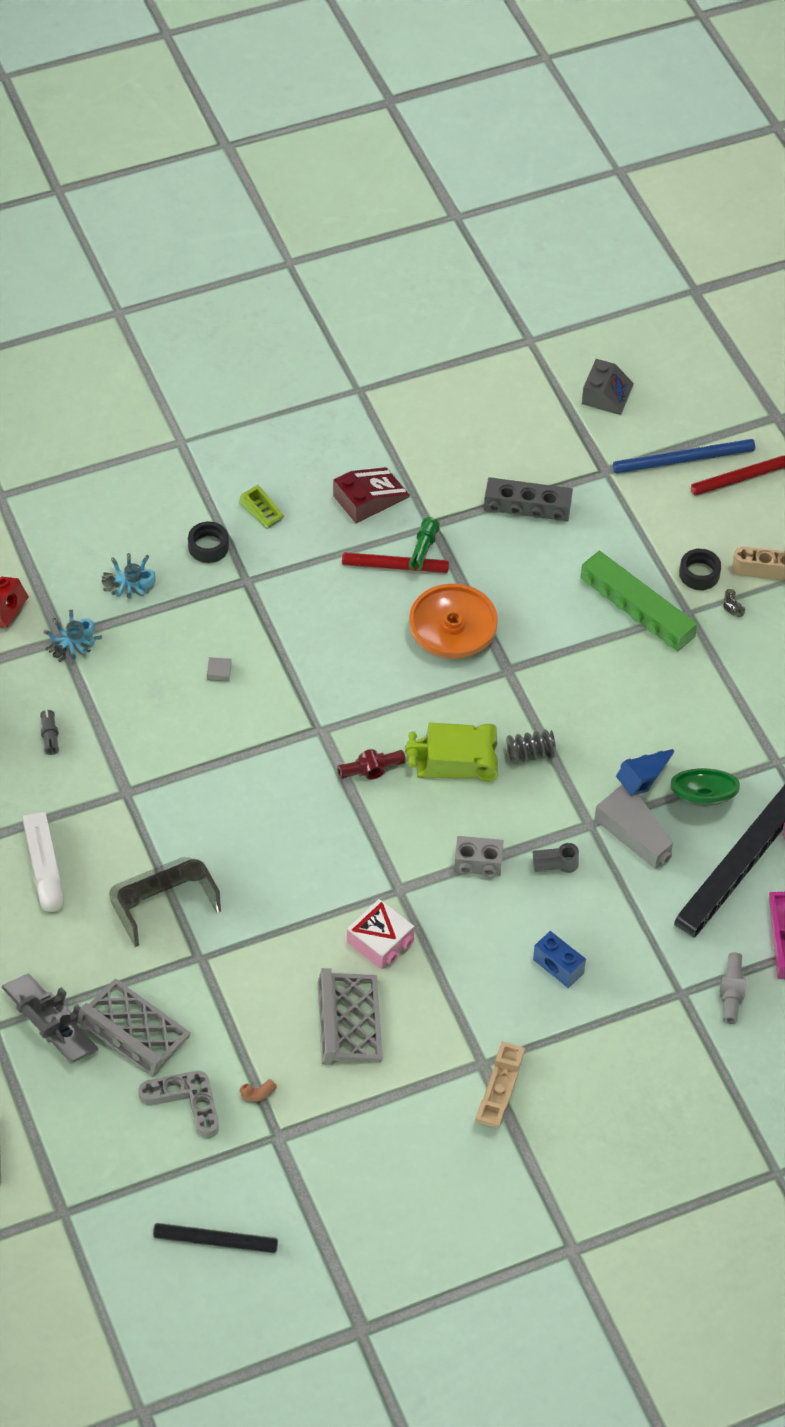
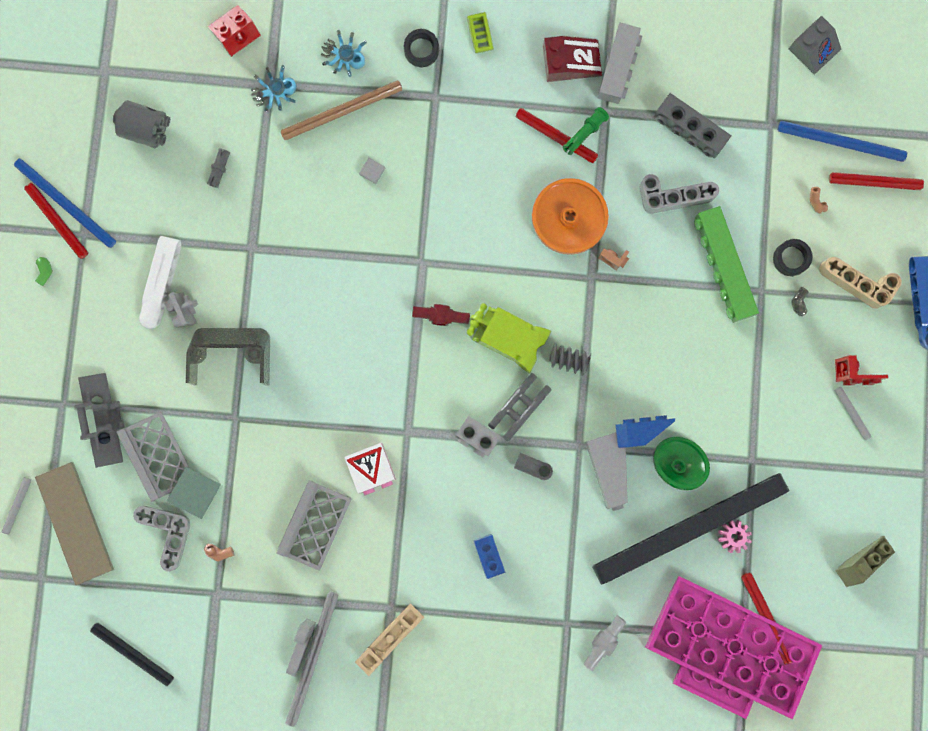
camera: 30 degrees right, 30 degrees up
none -> dark tan tile [35,462,114,586]
none -> light grey hips [164,292,198,327]
none -> sand green tile [167,467,221,519]
none -> medium nougat axle [281,80,402,140]
none -> light grey axle [286,591,338,727]
none -> light grey beam [286,619,316,676]
none -> dark grey piece [488,373,552,442]
none -> light grey brick [598,22,643,104]
none -> nougat bracket [598,248,629,271]
none -> light grey beam [640,174,719,213]
none -> nougat arm [809,187,828,214]

